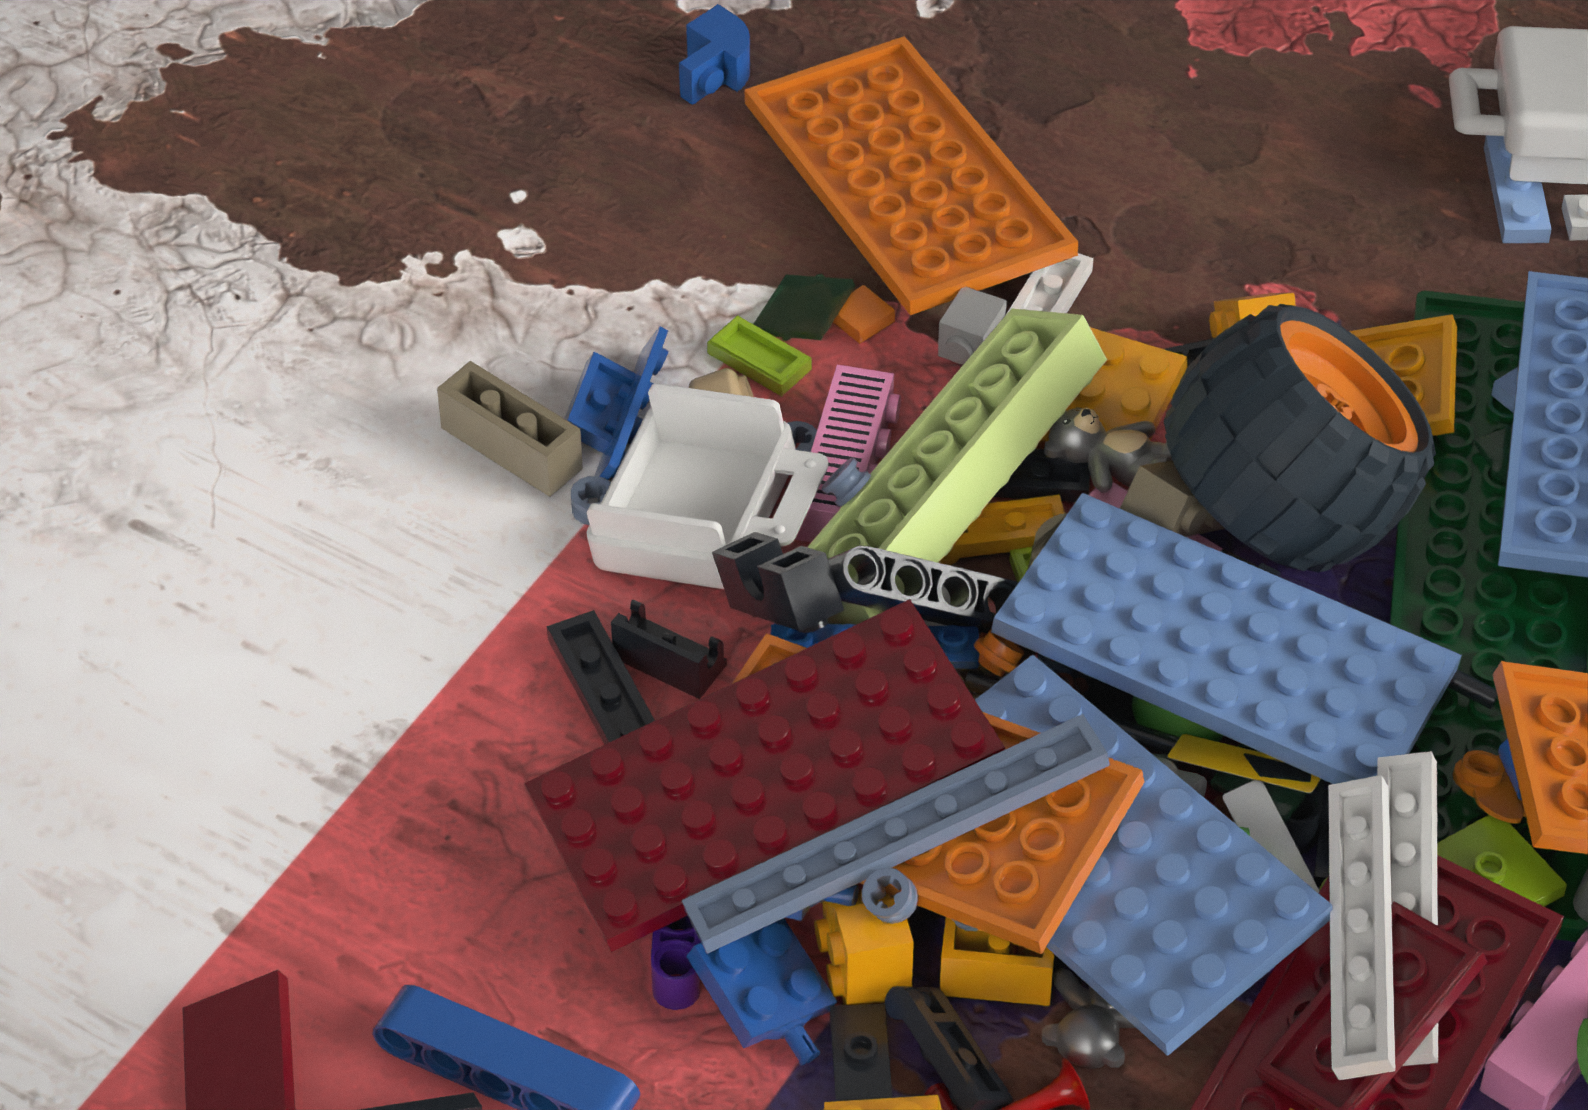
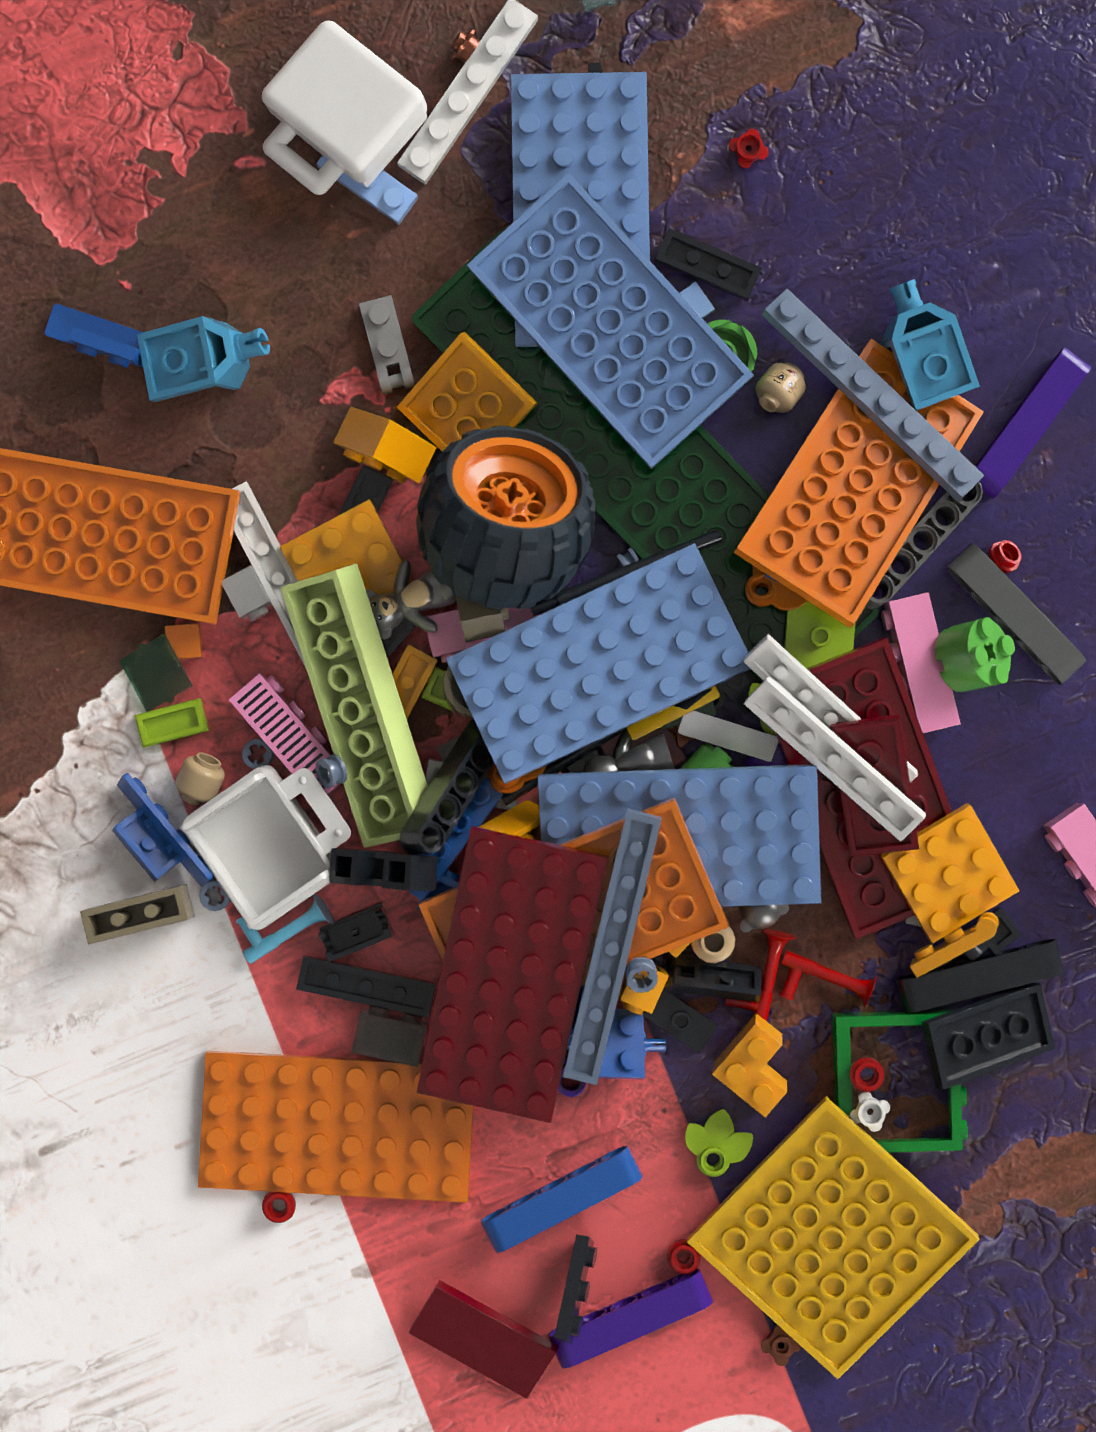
camera: 55 degrees left, 40 degrees up
none -> blue bracket [45,304,144,368]
none -> dark azure plate [137,316,270,402]
none -> orange plate [198,1050,474,1203]
none -> medium azure piece [236,894,334,964]
none -> red plate [262,1192,296,1223]
none -> clear smoke brick [351,1005,428,1067]
none -> light grey plate [359,295,415,395]
none -> tan head [690,927,735,963]

